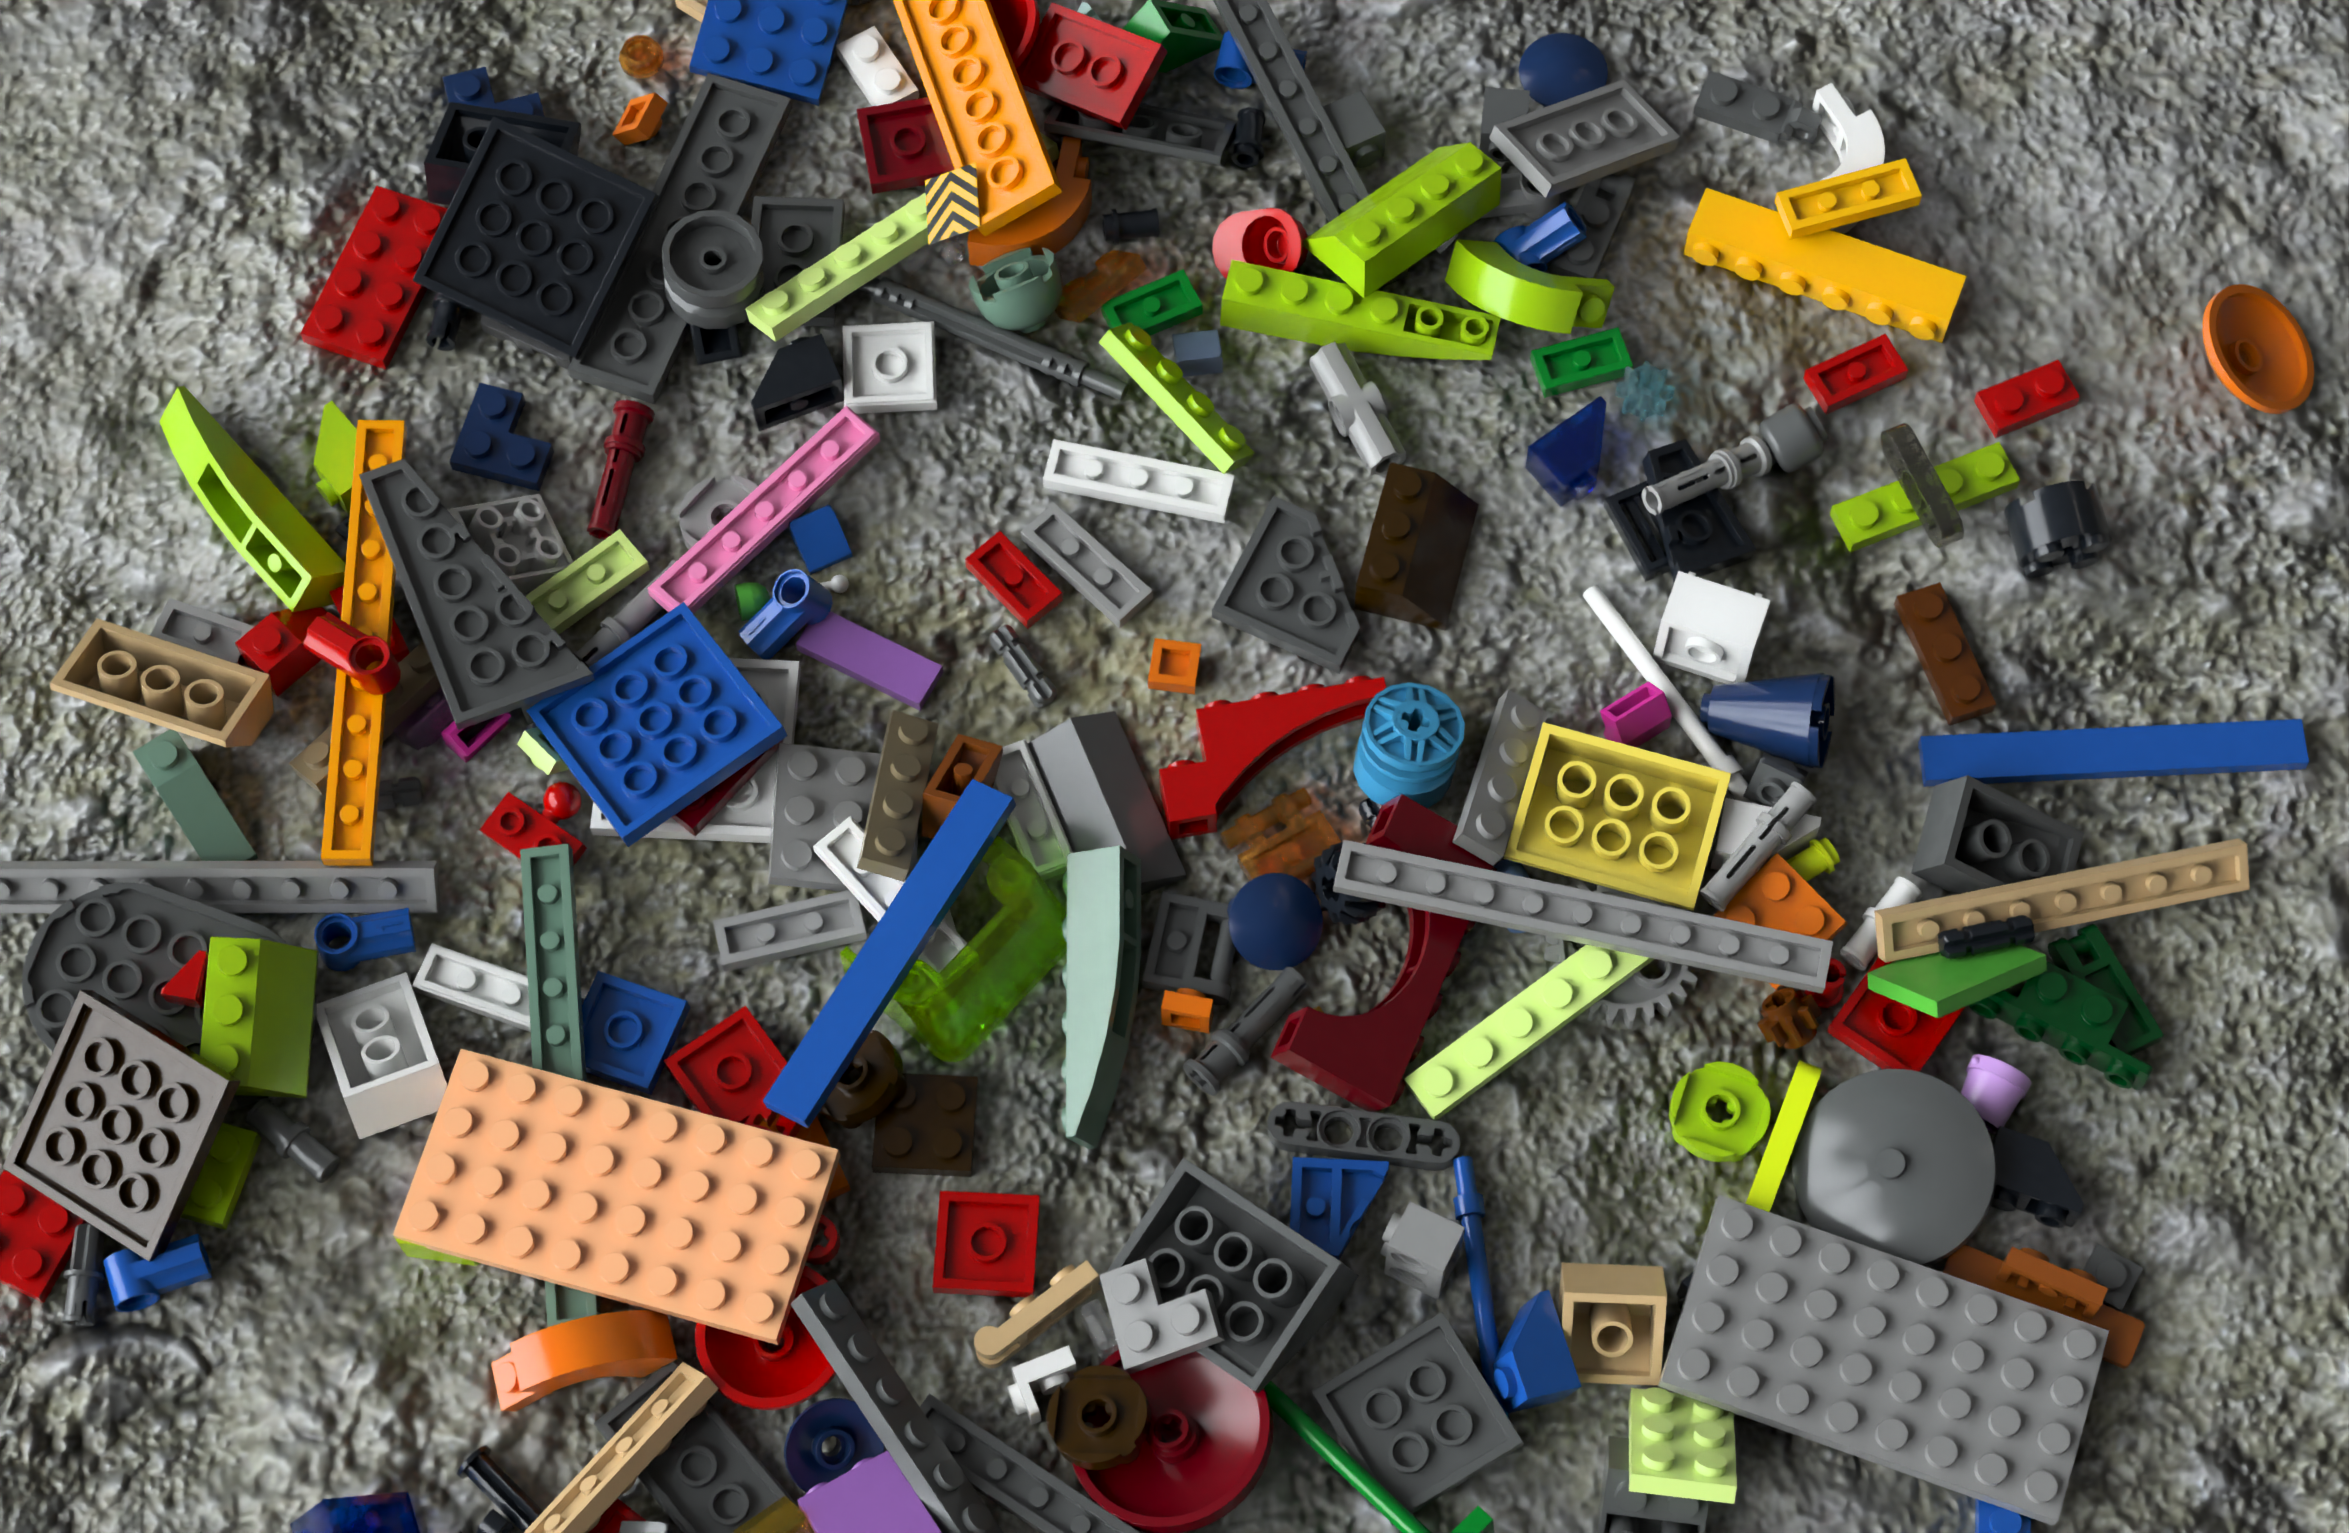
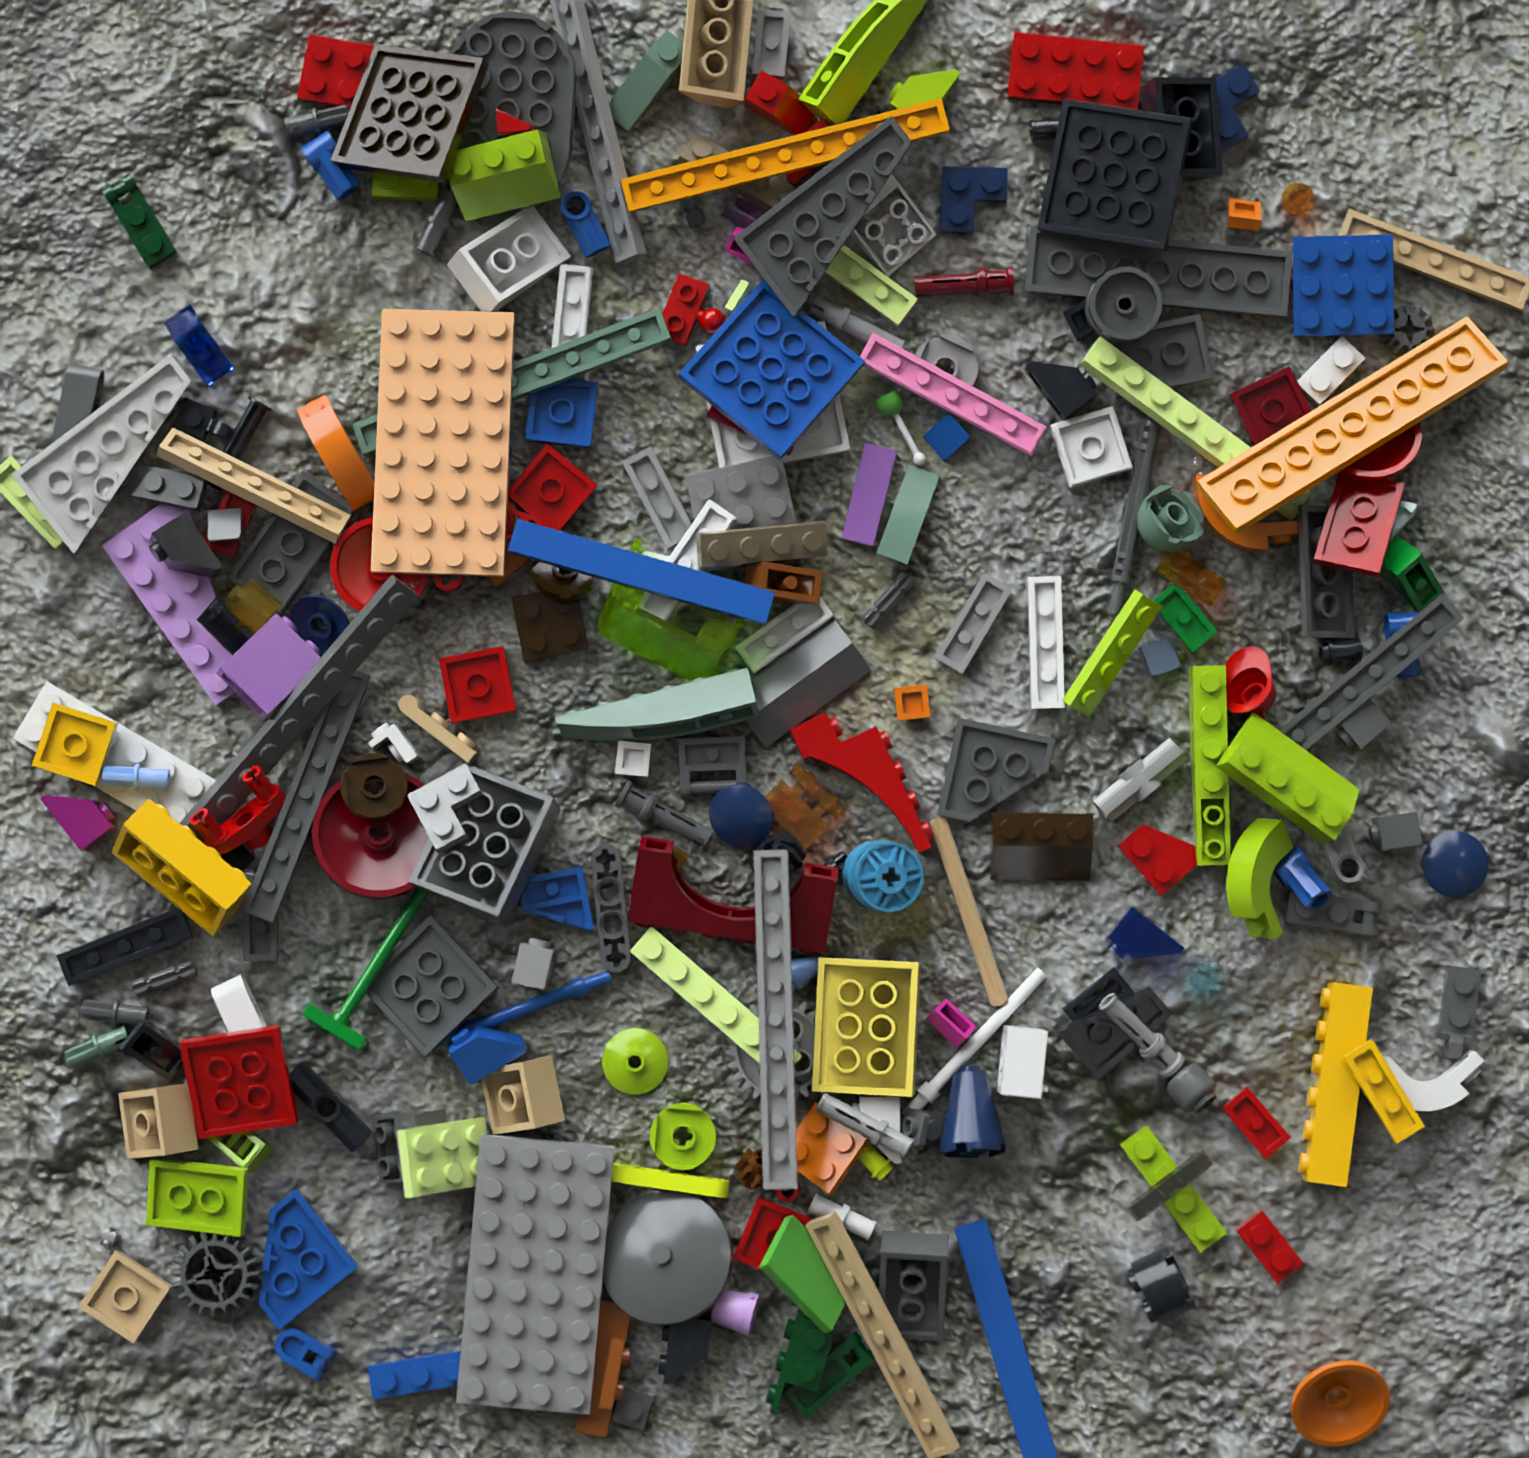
camera: 75 degrees right, 20 degrees up
red piece [303,612,401,695] -> none
blue piece [738,569,833,660] -> none
sticker [925,162,980,245] -> none
red plate [965,531,1063,629] -> none
black pin [1102,208,1160,245] -> none
orange plate [1161,988,1213,1034] -> none
light grey plate [1453,689,1548,866] -> none
light grey plate [1489,79,1681,198] -> none
green plate [1530,327,1633,398] -> none
reddish brown plate [1894,582,1996,726] -> none
black axle [1938,915,2035,959] -> none
none -> lime dish [602,1028,668,1095]
none -> white plate [615,741,652,777]
none -> sand green slope [876,465,939,567]
none -> tan axle [930,816,1008,1007]
none -> red wing [1117,824,1197,896]

